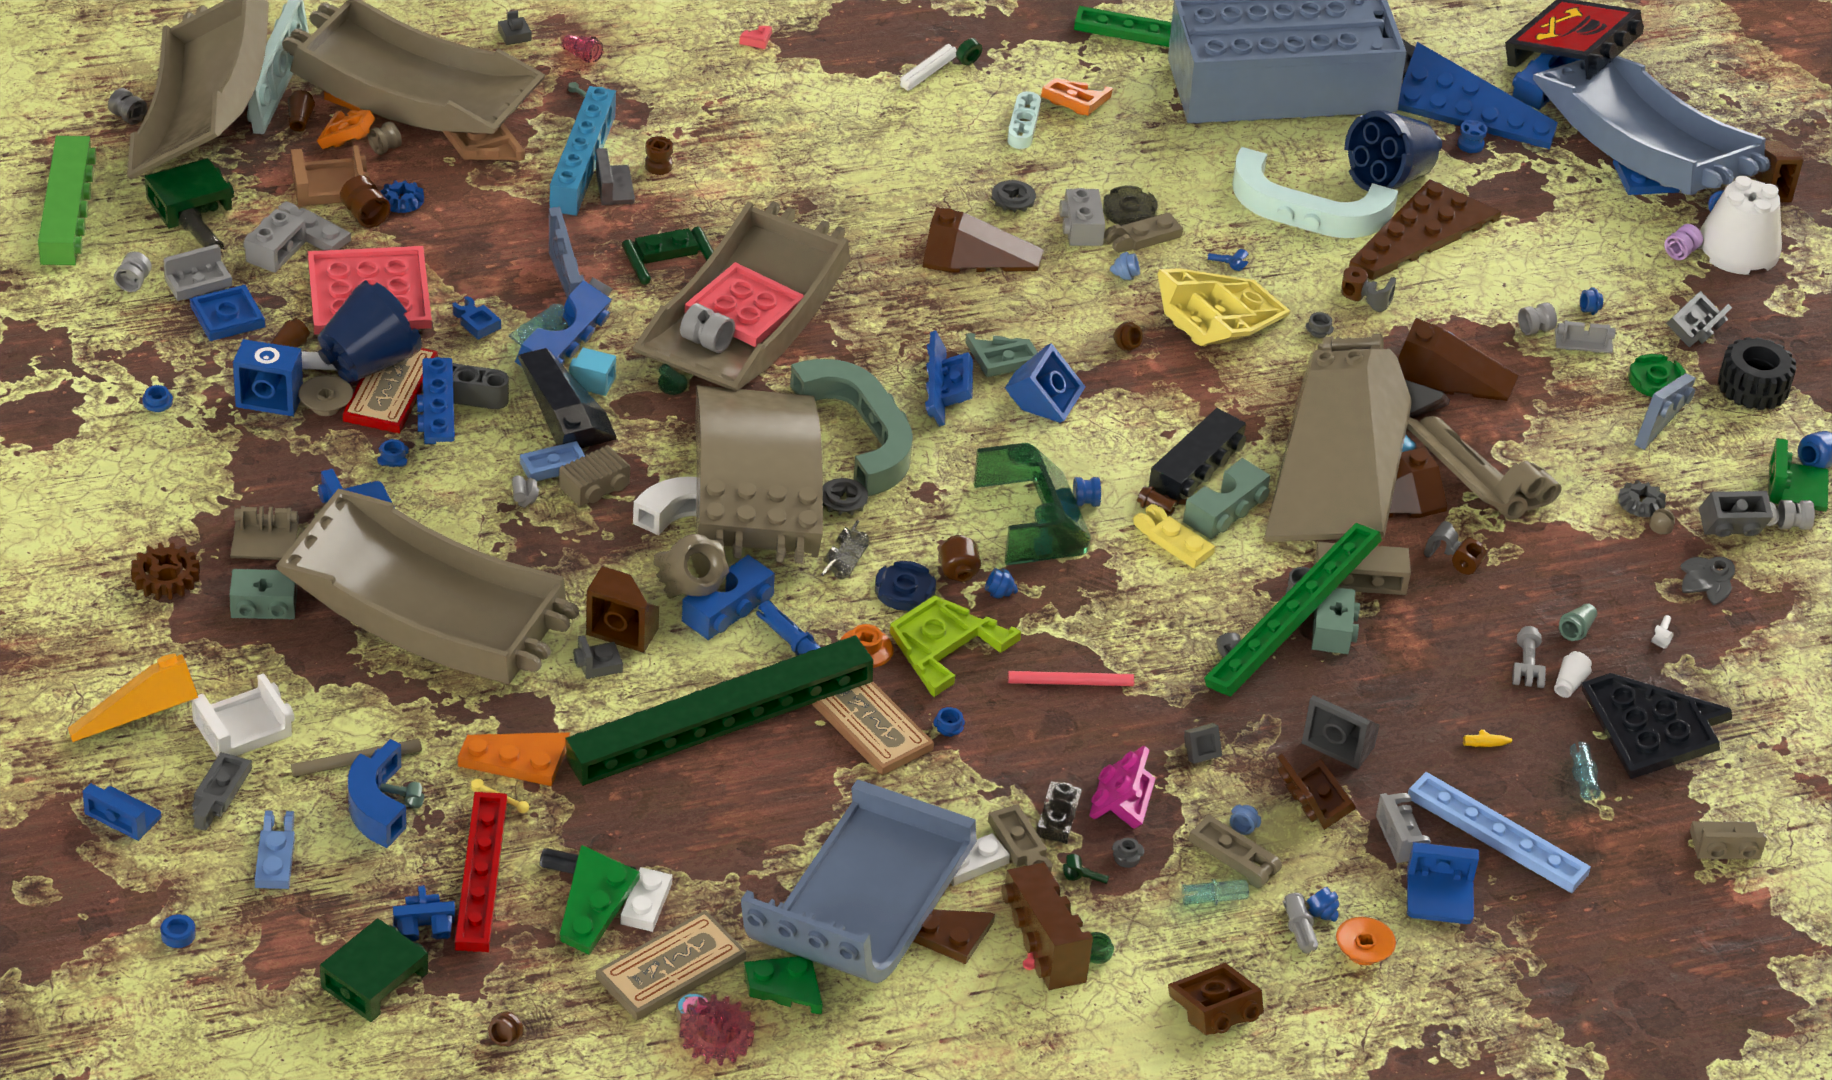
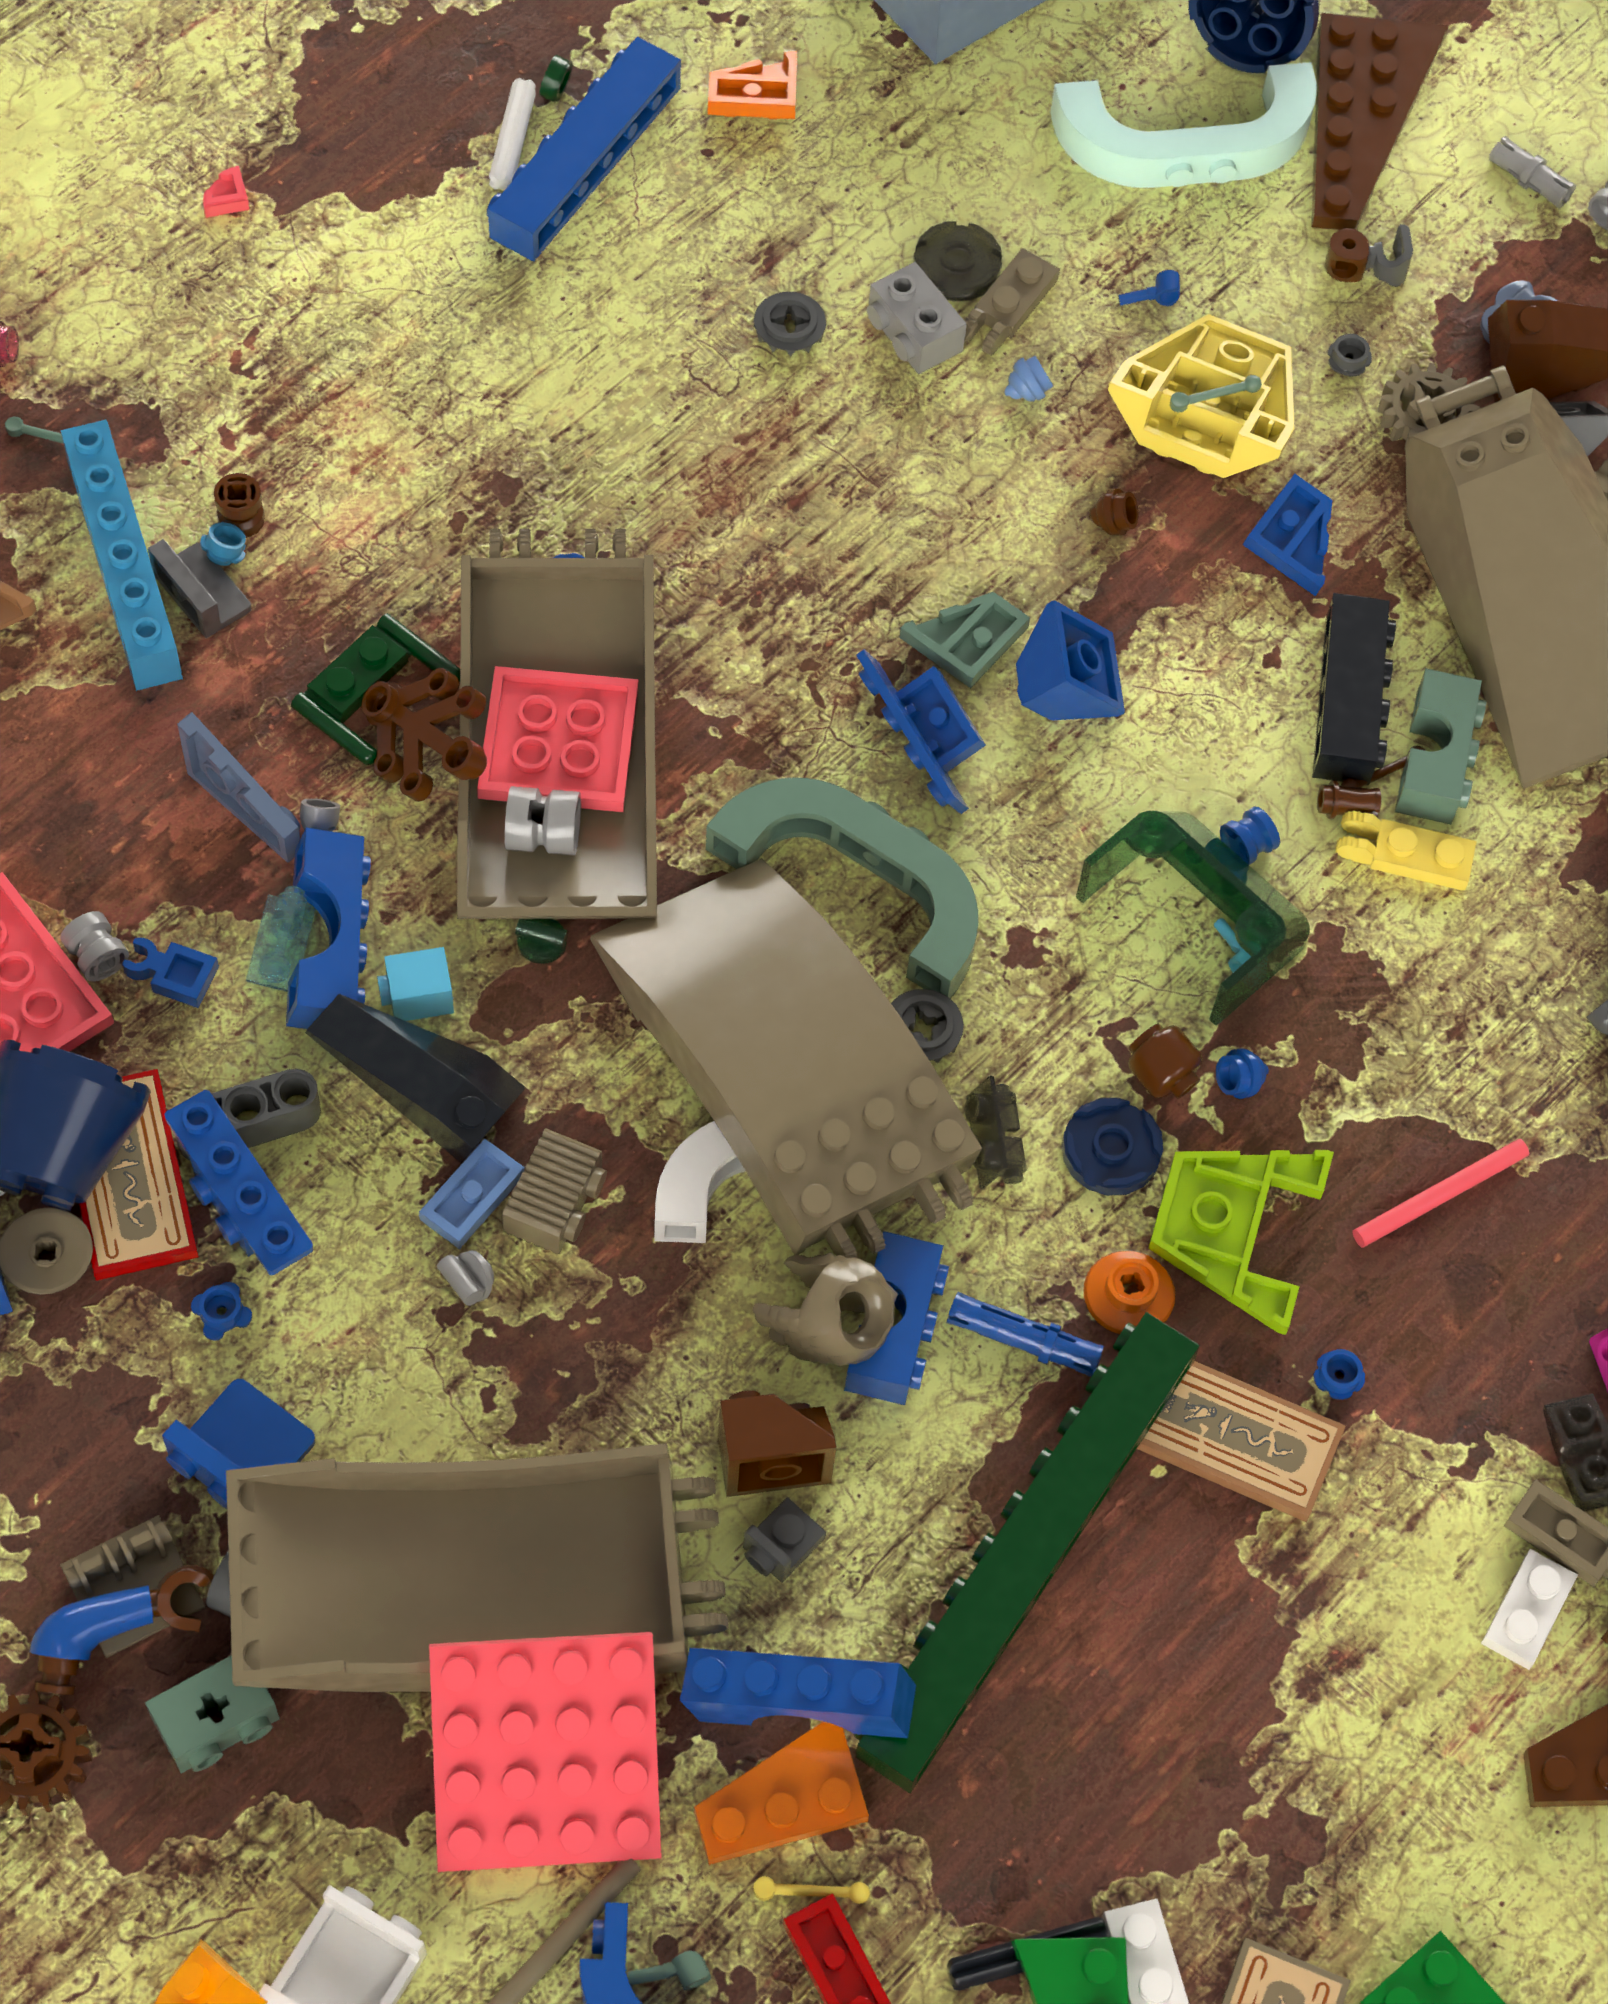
camera: 30 degrees left, 20 degrees up
sand blue panel [741,779,977,983] -> none
reddish brown wedge [922,207,1044,273] -> none
light aqua beam [1007,91,1041,149] -> none
none -> blue piece [29,1565,214,1695]
none -> light grey wheel [60,911,129,981]
none -> dark azure plate [200,522,246,566]
none -> reddish brown plant [362,668,487,802]
none -> coral plate [429,1632,661,1872]
none -> blue brick [486,37,681,262]
none -> blue arch [680,1648,916,1738]
none -> sand green hinge [1170,375,1262,412]
none -> blue wing [1242,473,1332,596]
none -> light grey pin [1489,136,1576,209]

